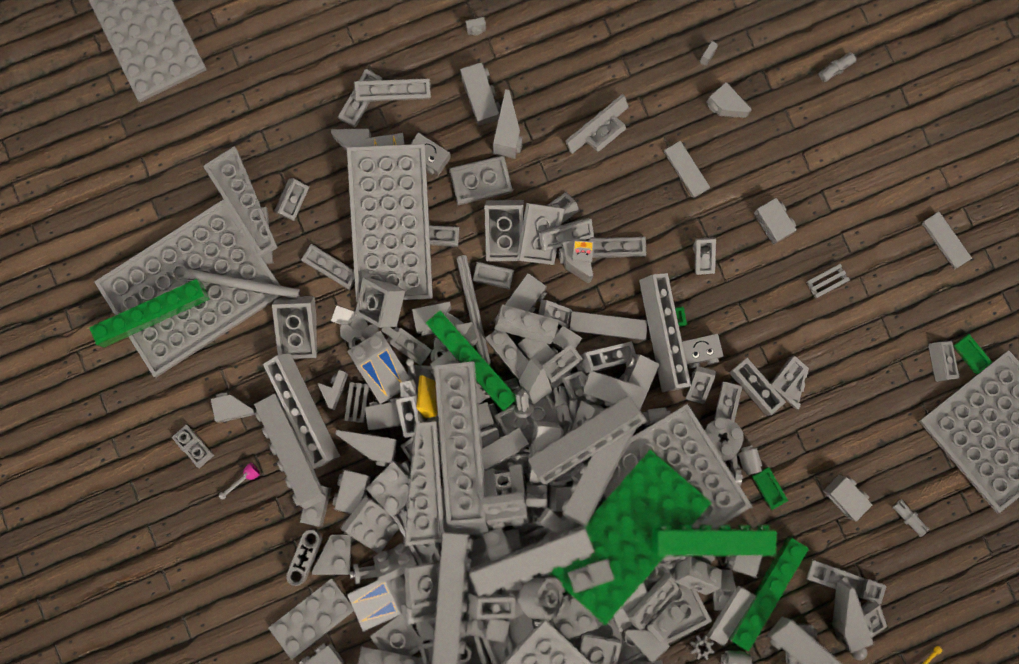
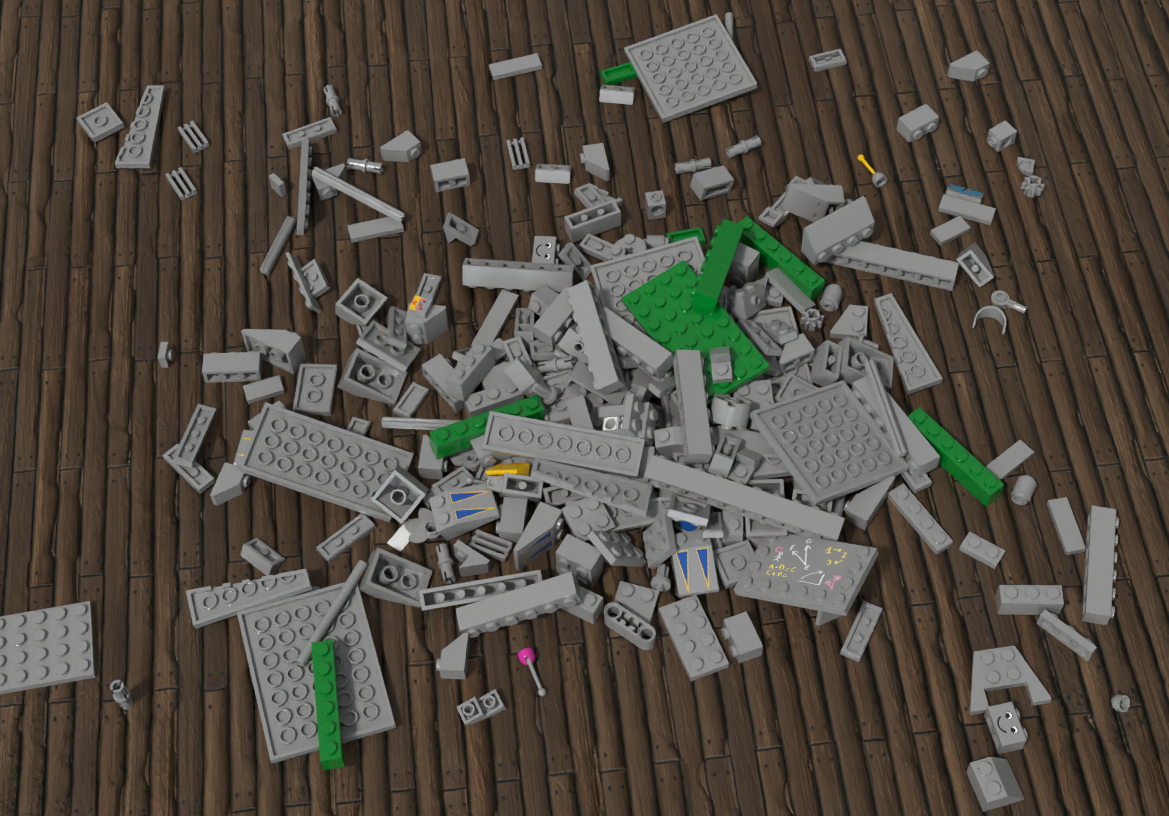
camera: 70 degrees left, 25 degrees down
none -> light grey pin [110,680,133,710]
none -> light grey tile [243,375,285,404]
none -> light grey axle [260,216,296,275]
none -> light grey tile [282,117,337,150]
none -> light grey wing [296,139,312,235]
none -> light grey axle [312,167,405,222]
none -> light grey slope [335,278,388,326]
none -> light grey pin [347,158,384,174]
none -> light grey slope [380,130,422,162]
none -> light grey pin [435,544,456,584]
none -> light grey slope [535,164,572,184]
none -> light grey slope [580,143,610,181]
none -> light grey brick [645,190,666,220]
none -> light grey pin [675,158,711,174]

